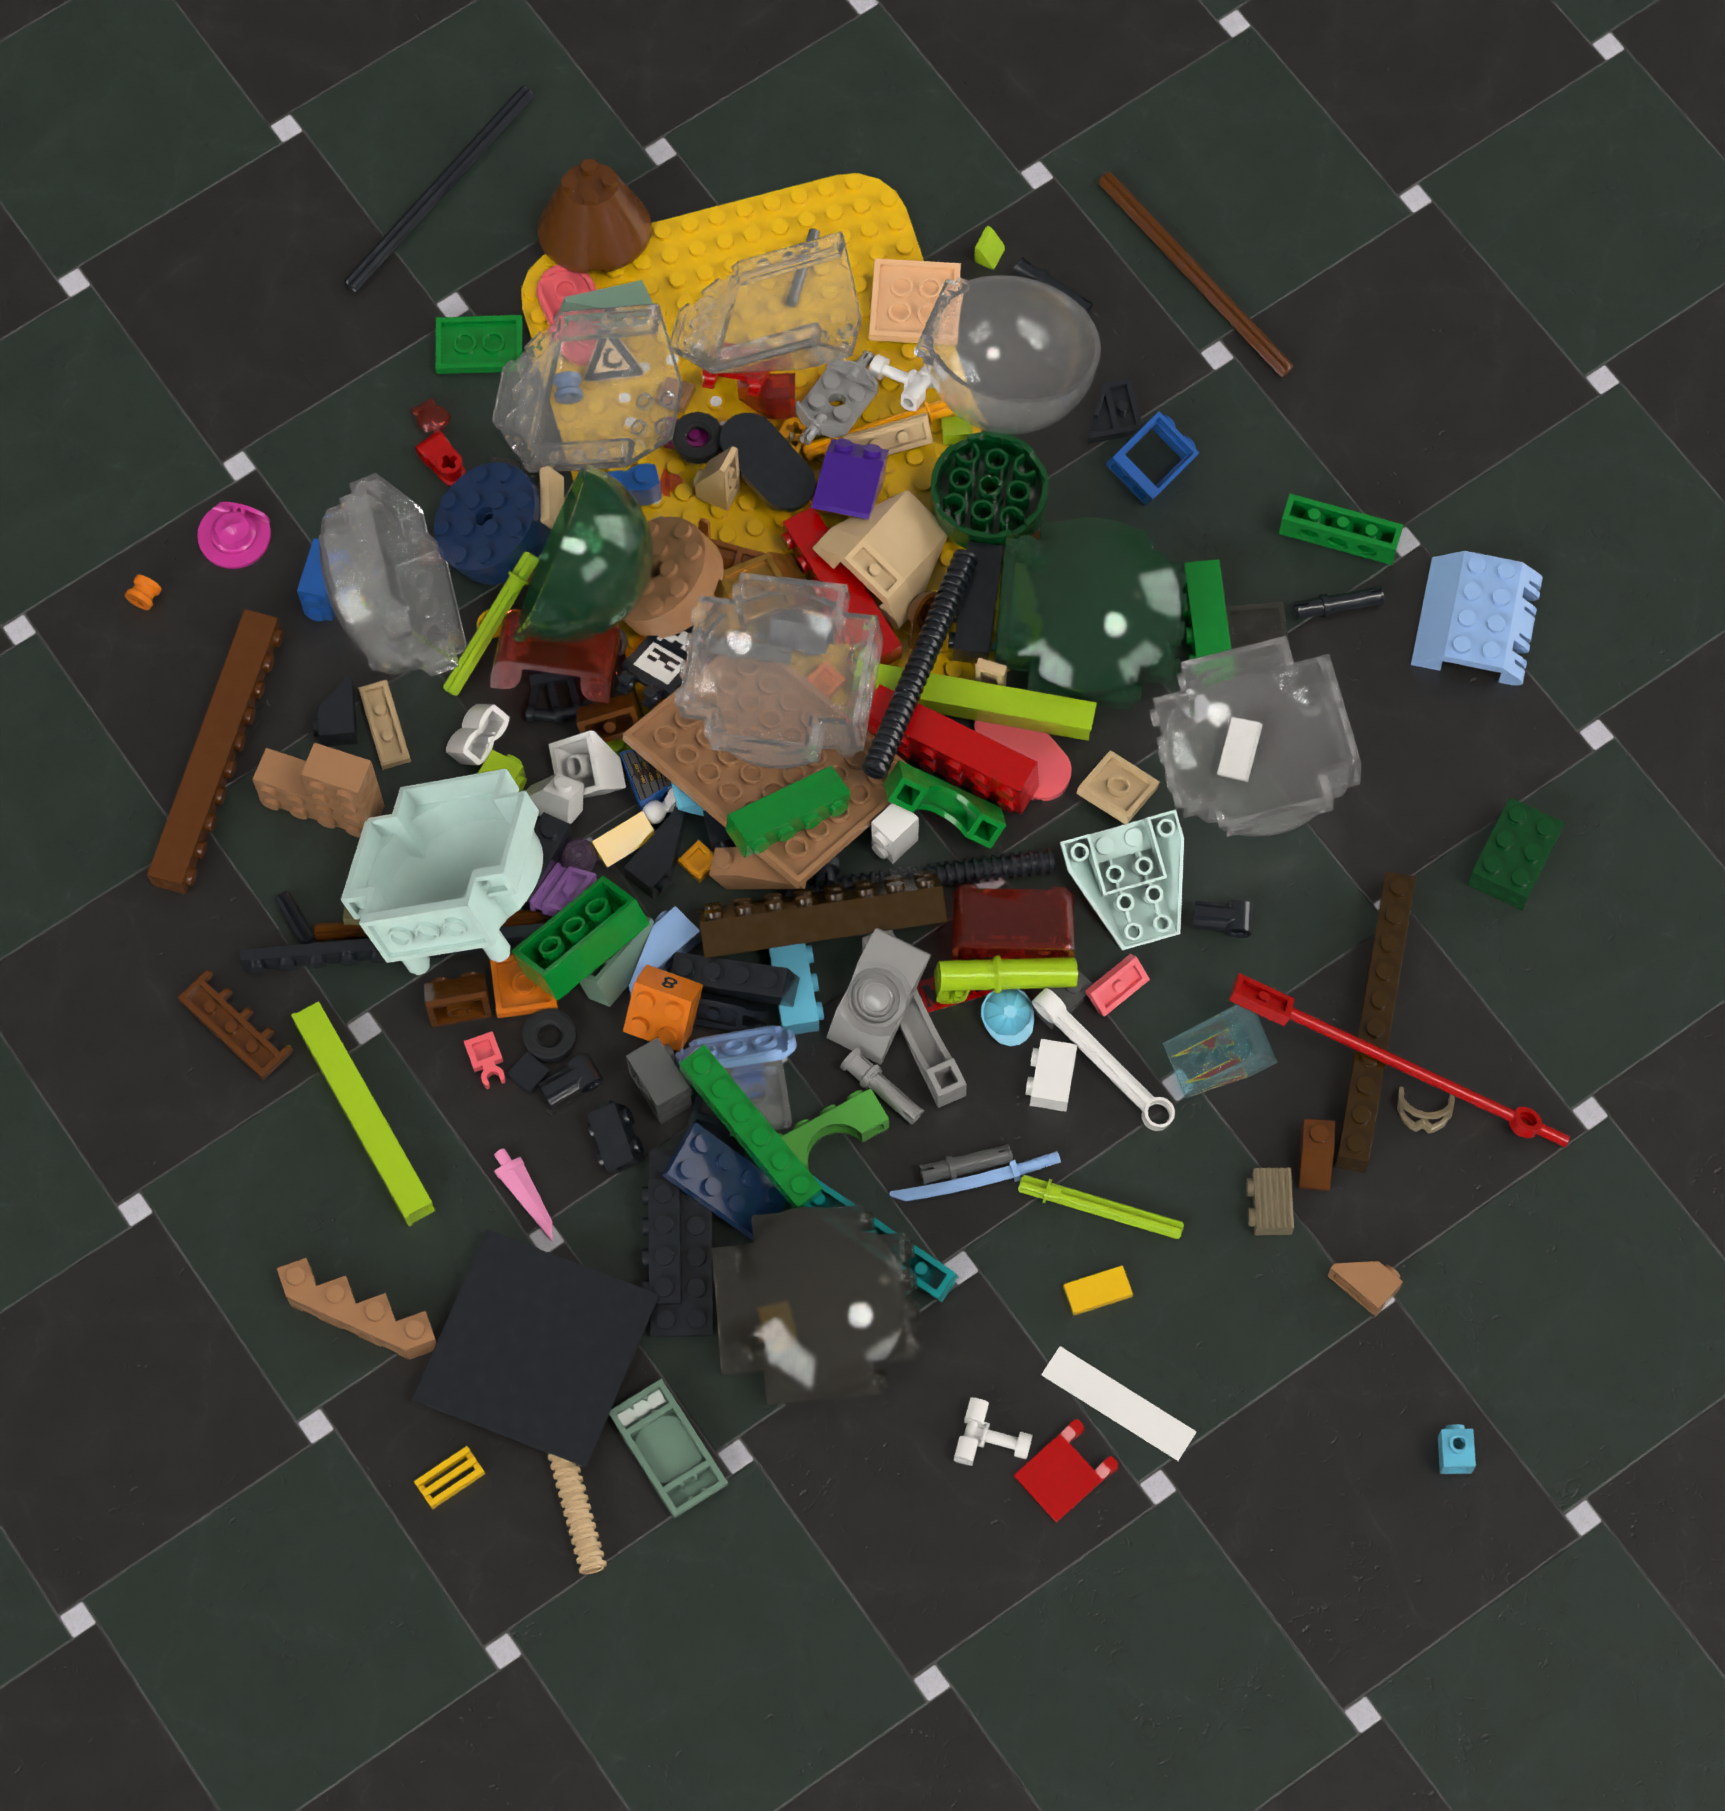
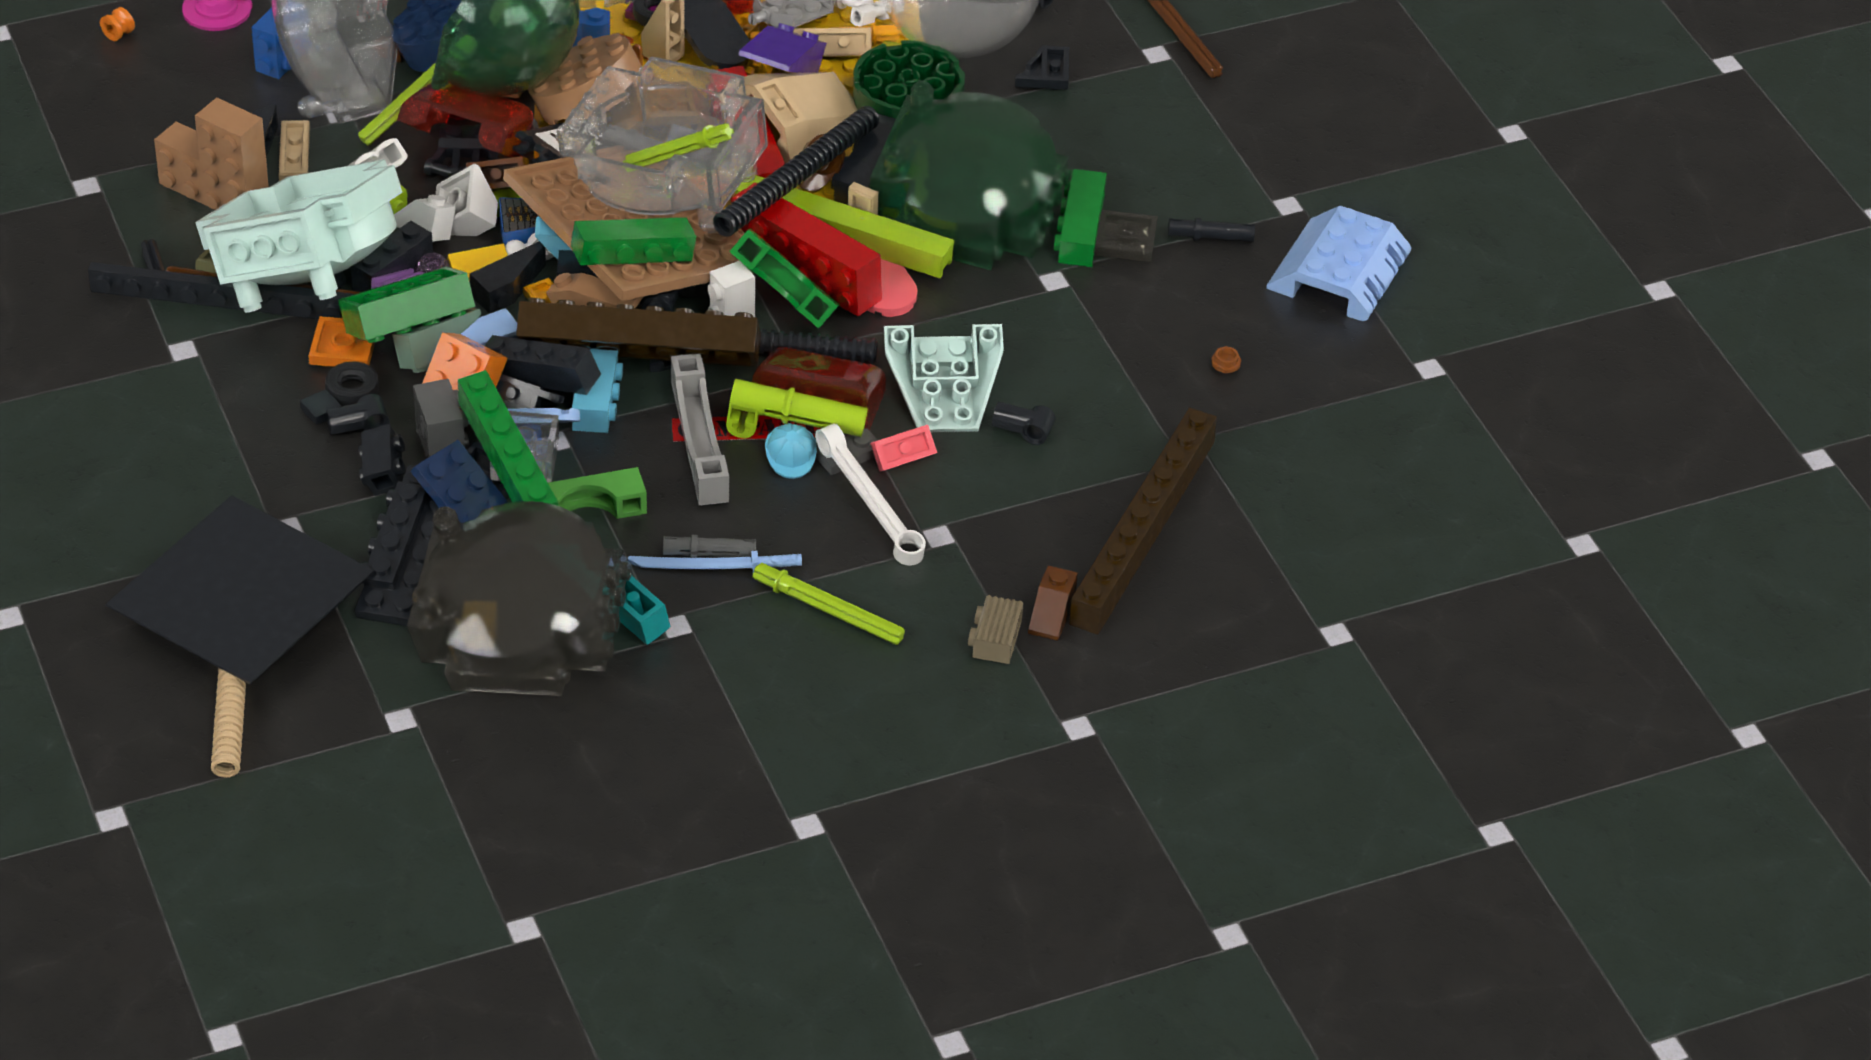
camera: 10 degrees right, 25 degrees down
reddish brown brick [147,609,284,895] -> none
reddish brown hinge [178,970,294,1081] -> none
medium nougat brick [277,1258,437,1360] -> none
lime tile [291,1001,435,1227] -> none
yellow tile [414,1446,485,1510] -> none
reddish brown slope [424,972,492,1028] -> none
coral plate [464,1031,506,1089] -> none
bright pink bar [494,1148,552,1241] -> none
sand green slope [609,1378,729,1518] -> none
light grey slope [826,928,931,1065] -> none
light grey pin [840,1047,924,1125] -> none
white bar [954,1398,1033,1466] -> none
red flag [1014,1419,1118,1523] -> none
white brick [1025,1039,1077,1112] -> none
white sticker [1041,1346,1196,1461] -> none
yellow tile [1063,1265,1133,1316] -> none
tan plate [1076,750,1160,825] -> none
blue window [1105,411,1199,506] -> none
clear windscreen [1149,636,1361,837] -> none
clear light blue slope [1163,1005,1278,1098] -> none
white tile [1217,717,1263,782] -> none
red bar [1229,973,1570,1147] -> none
green brick [1279,493,1403,565] -> none
medium nougat slope [1328,1261,1403,1317] -> none
dark tan helmet [1397,1087,1455,1134] -> none
medium azure brick [1438,1424,1476,1474] -> none
dark green brick [1468,797,1565,911] -> none
none -> lime axle [623,123,734,171]
none -> dark orange plate [1211,346,1241,373]

